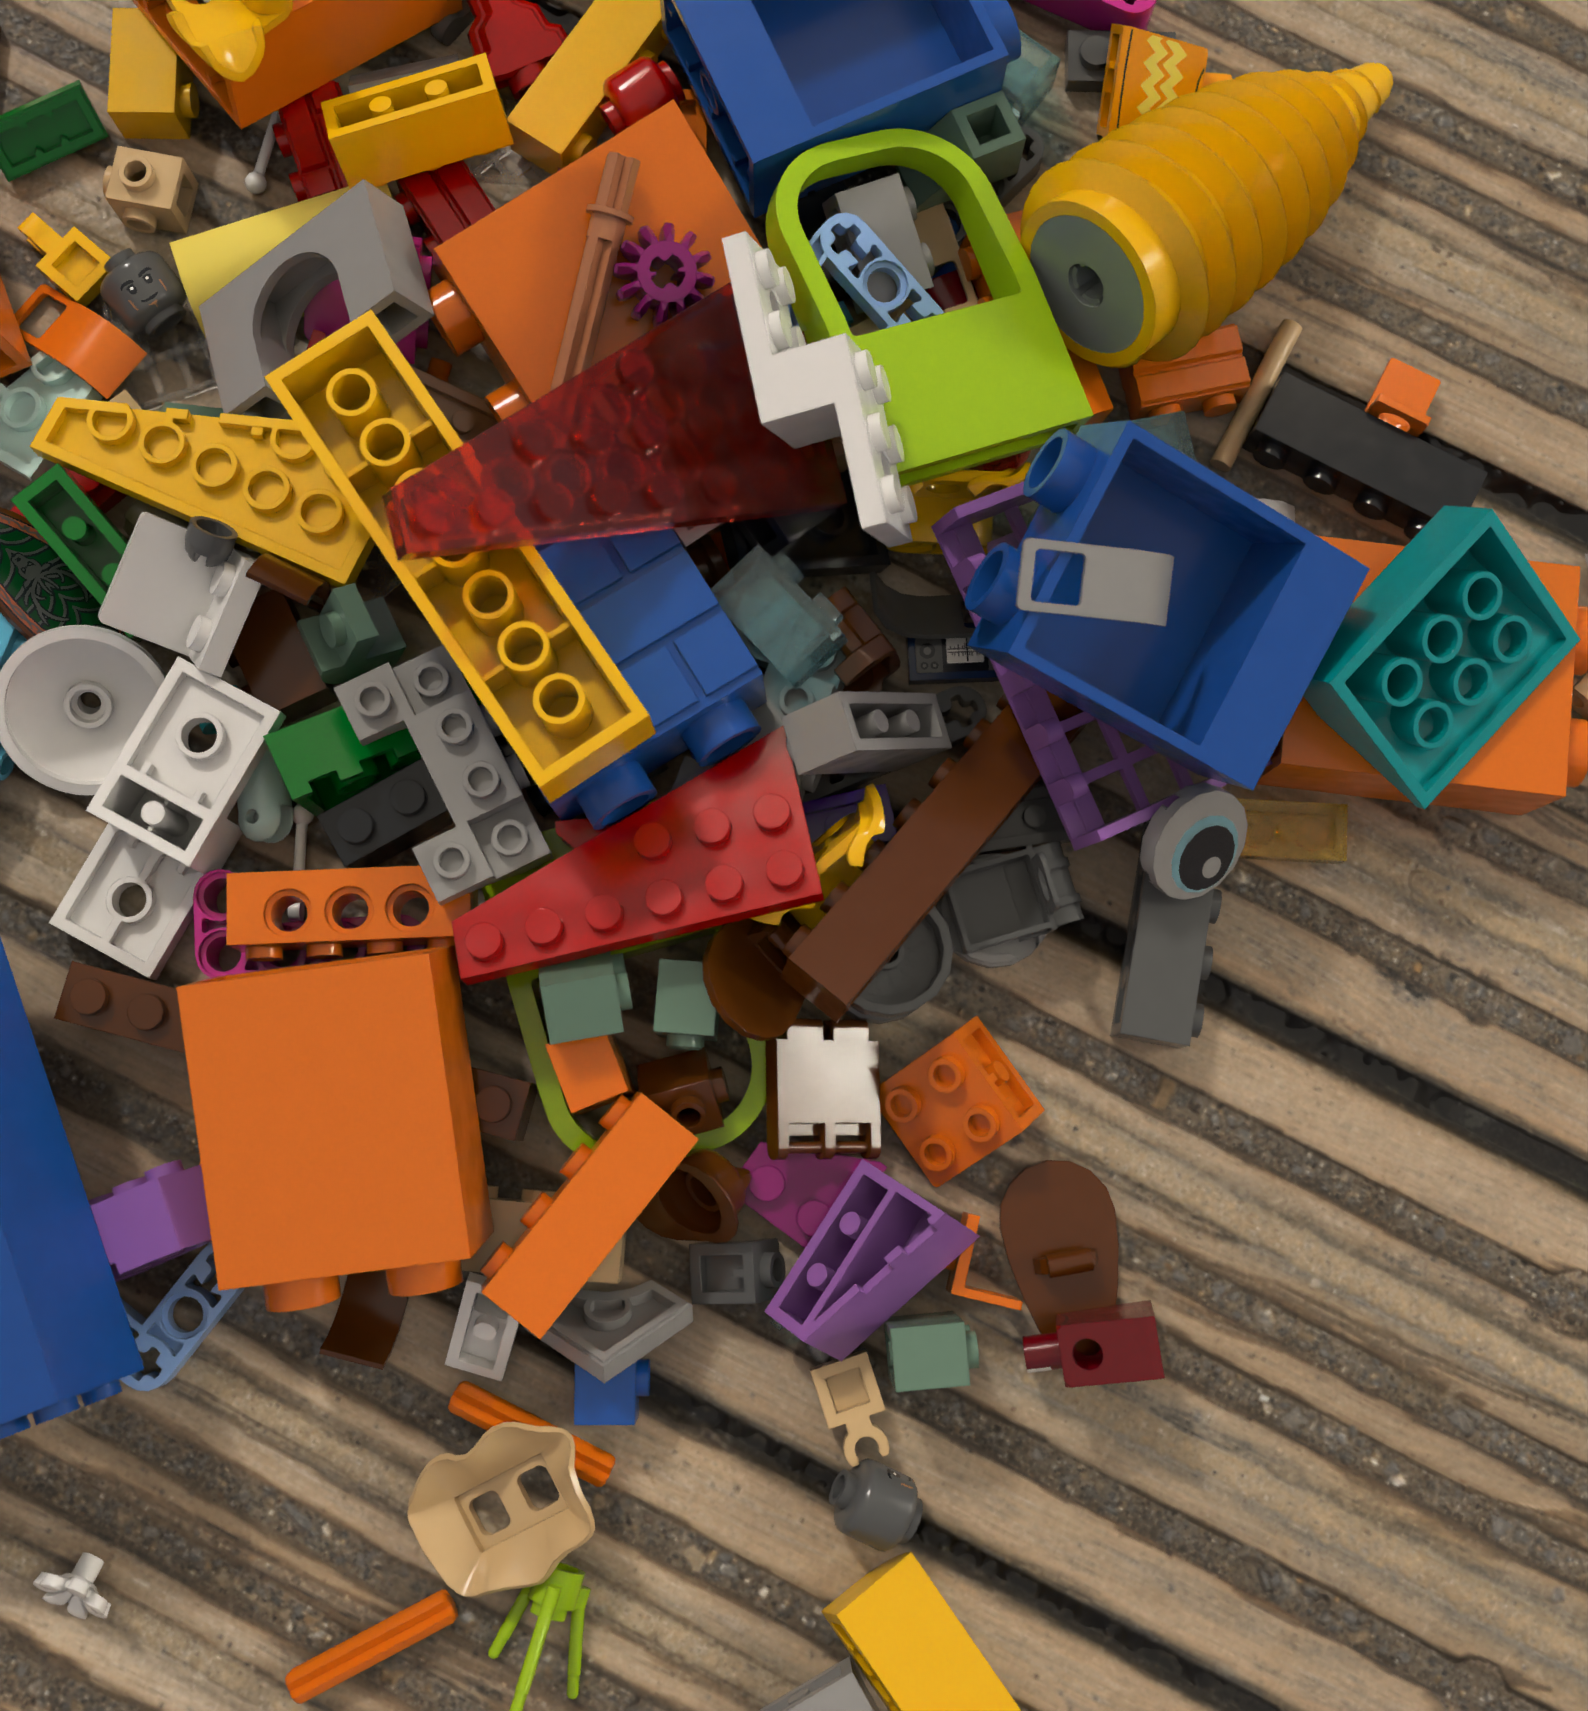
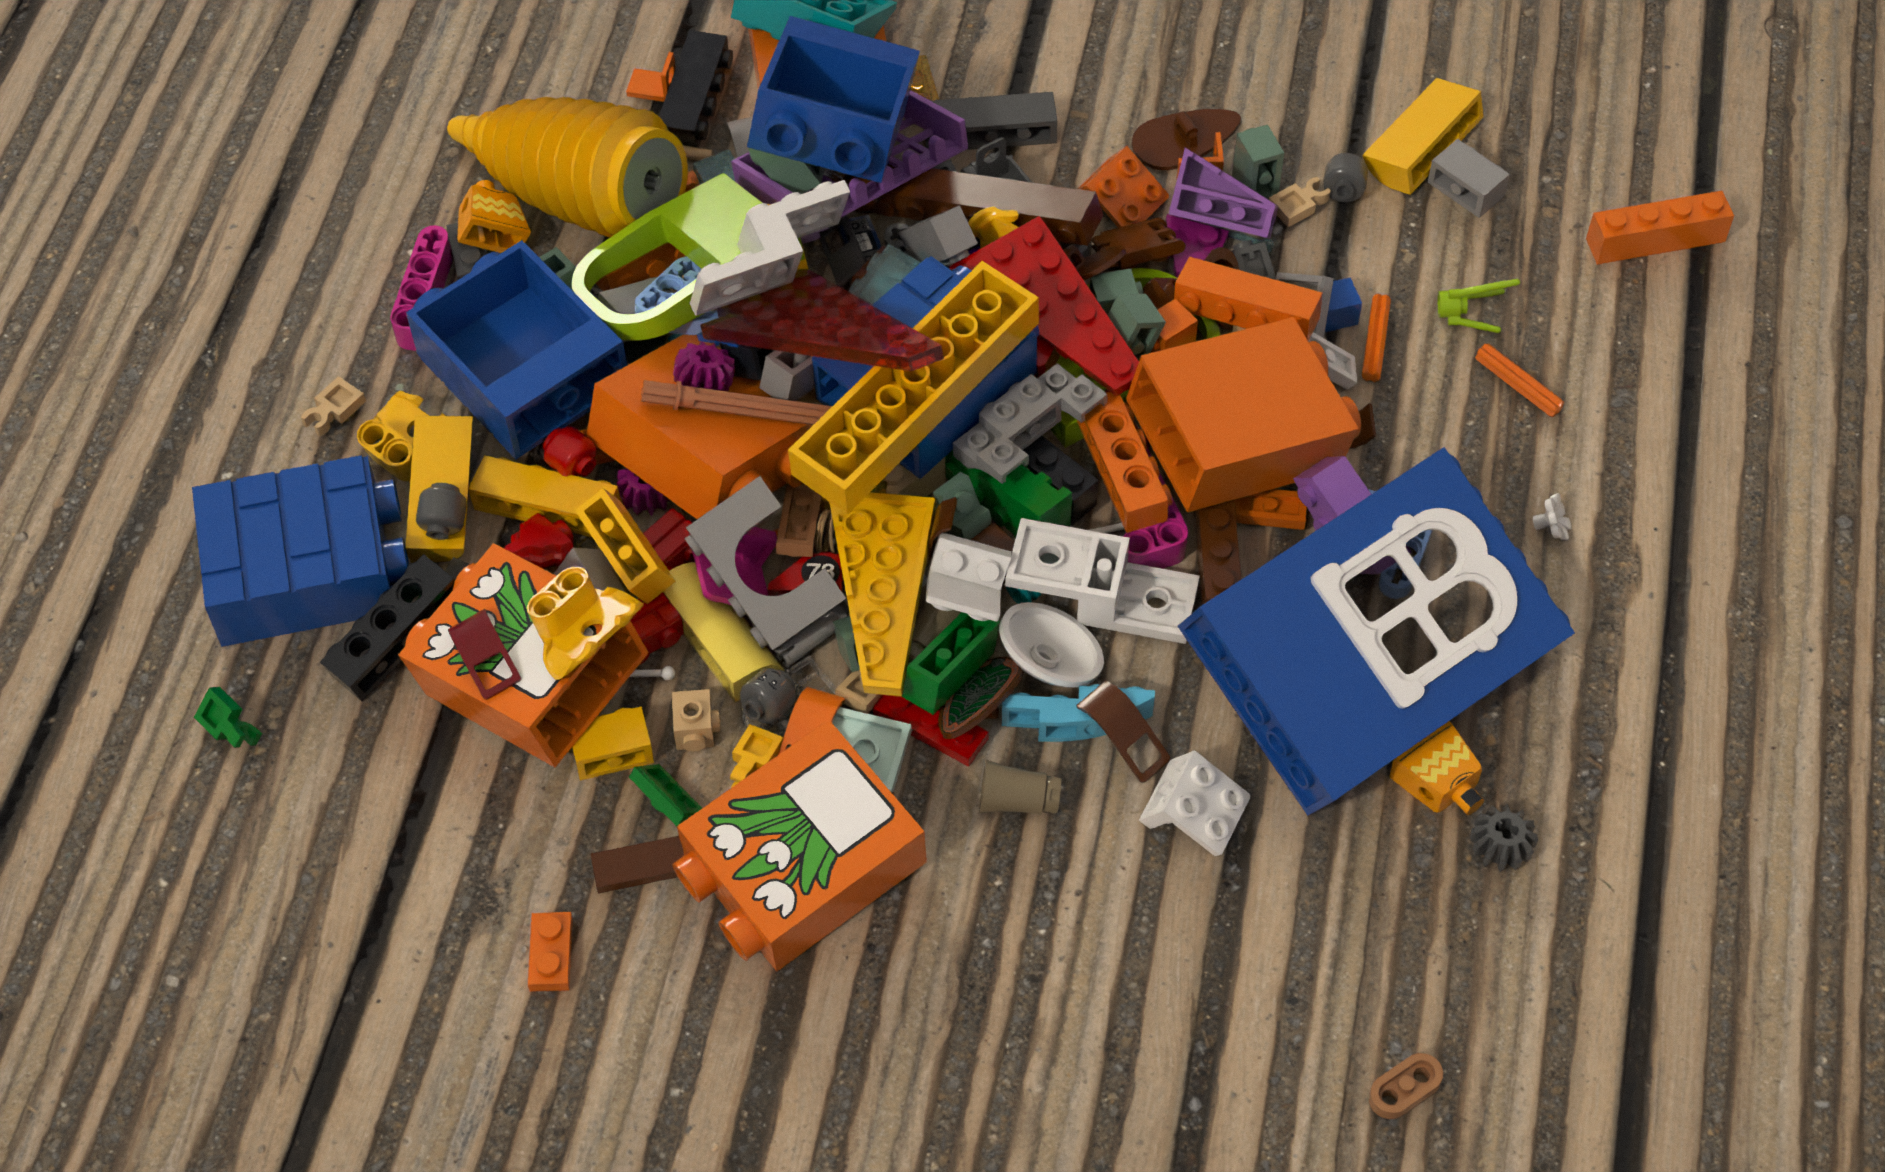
camera: 100 degrees left, 25 degrees down
dark grey hinge [185,516,238,567] -> none
tan piece [407,1422,595,1598] -> none
light grey piece [1016,538,1174,627] -> none
dark red torso [1022,1300,1165,1388] -> none
light grey tile [1140,782,1248,900] -> none

